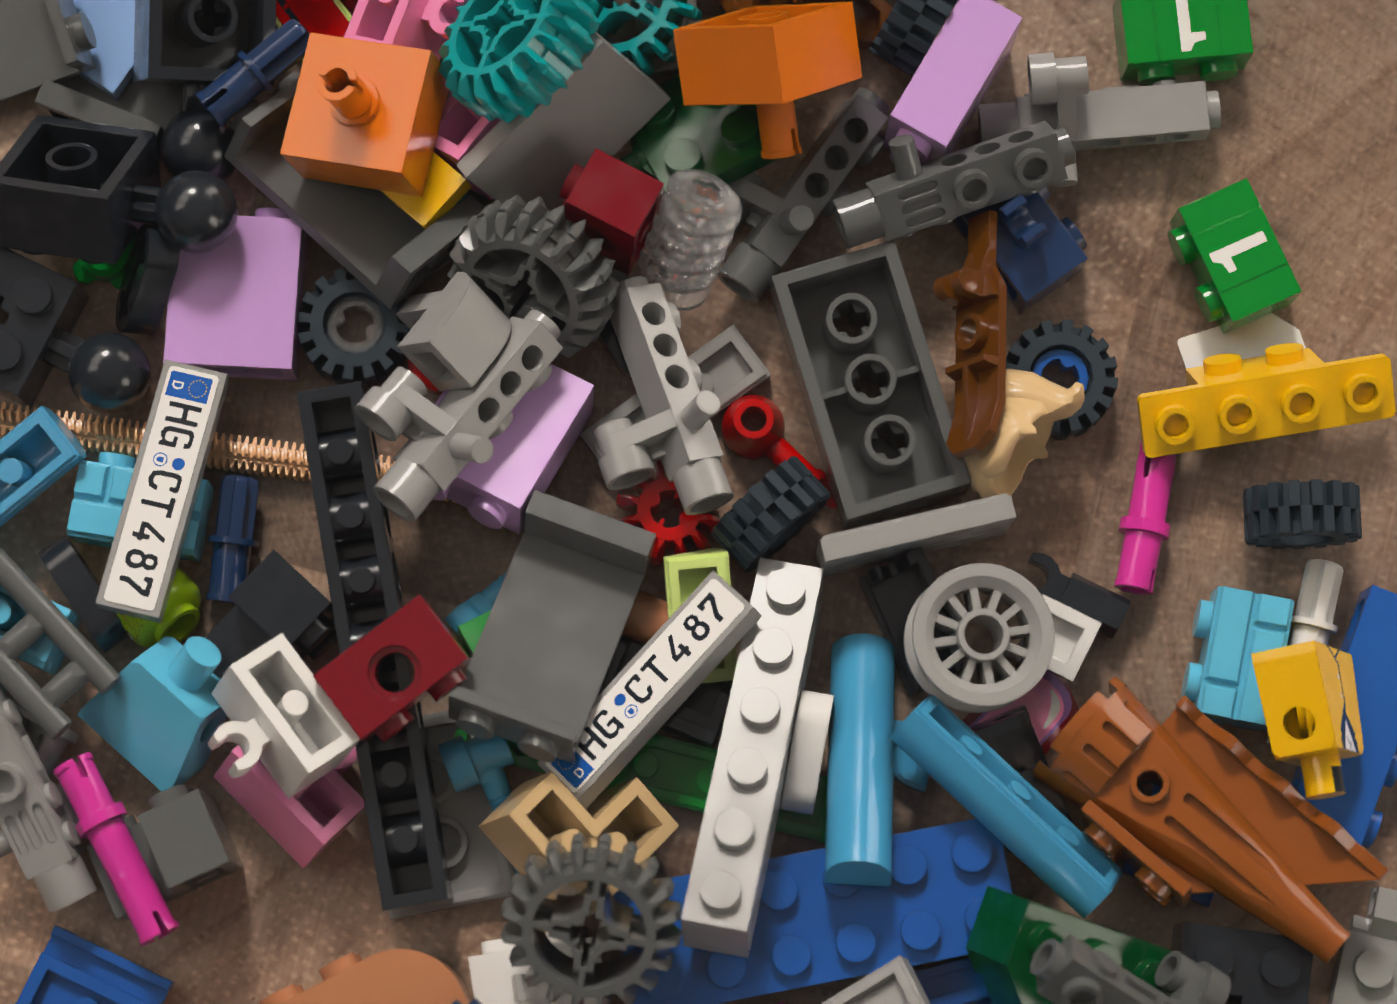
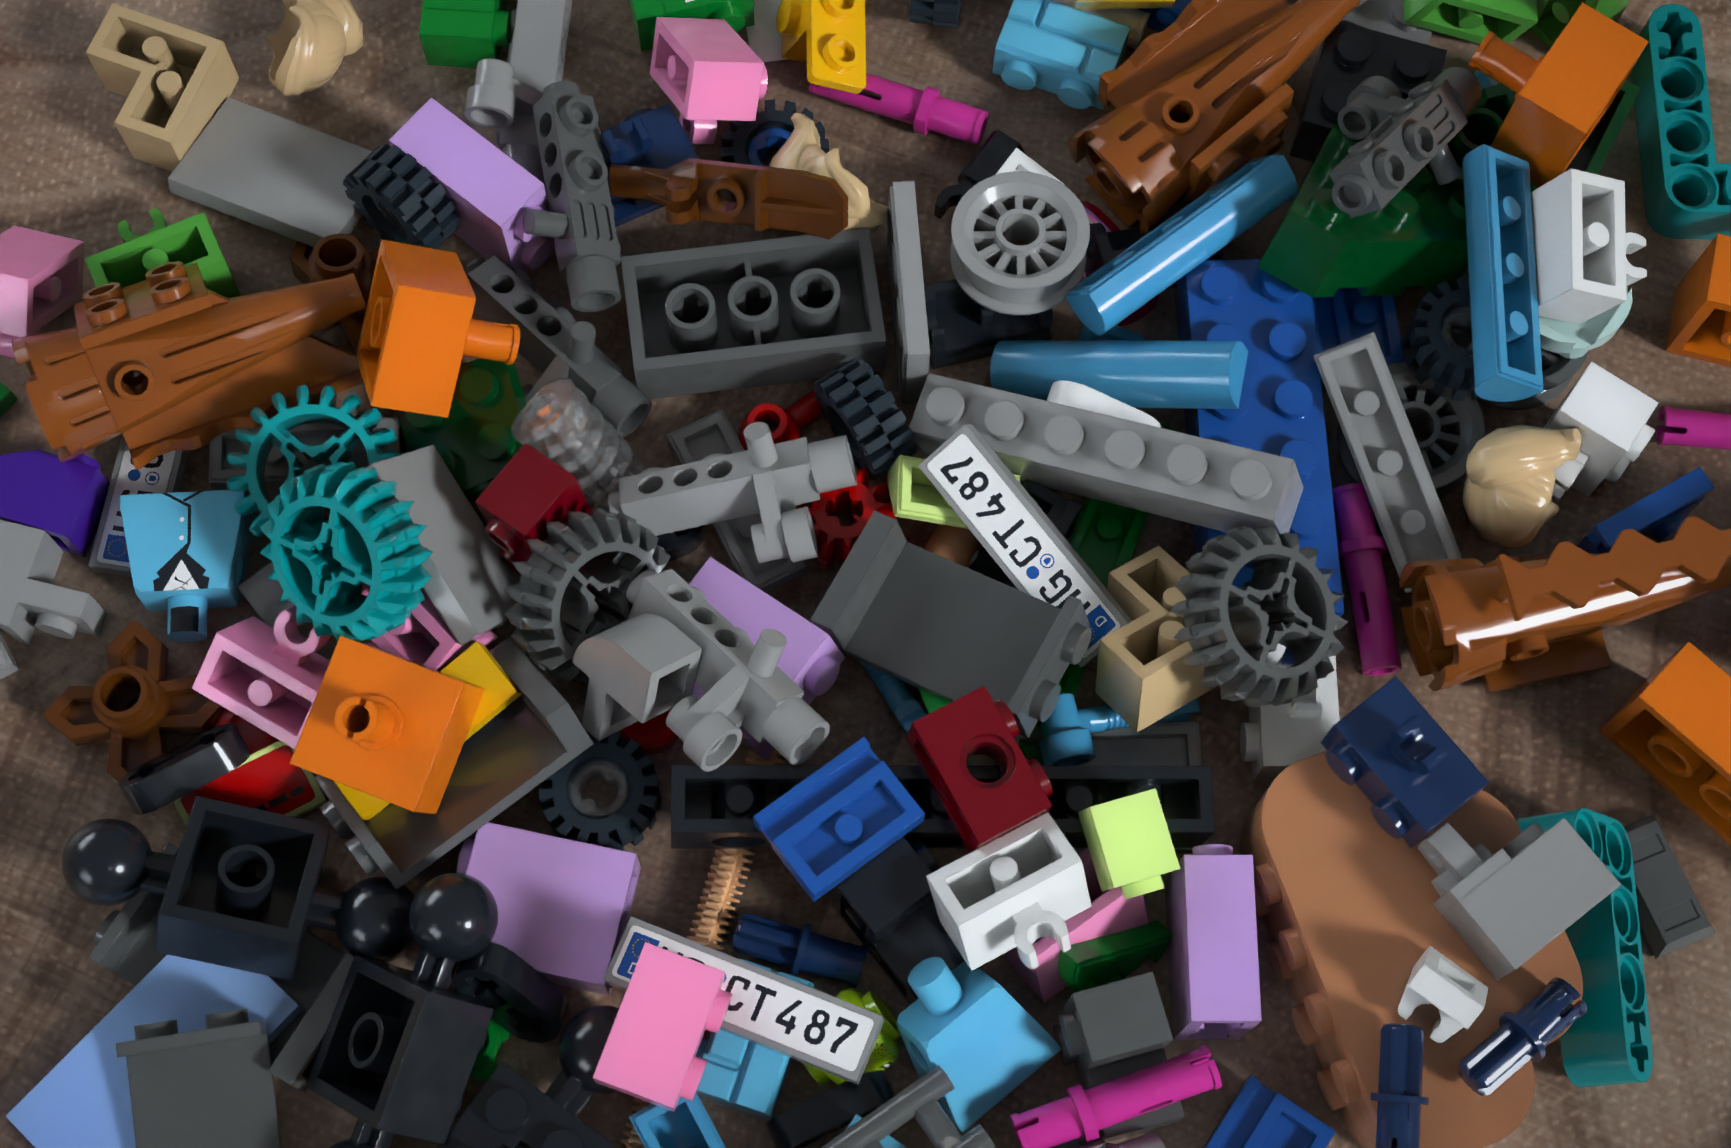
camera: 80 degrees left, 10 degrees down
dark blue axle [195,19,310,127] -> none
none -> bright pink brick [593,942,733,1112]
none -> bright pink brick [650,17,768,144]
none -> blue plate [753,737,925,902]
none -> green tile [1057,920,1172,992]
none -> yellowish green brick [1078,788,1180,899]
none -> lavender brick [1165,844,1262,1040]

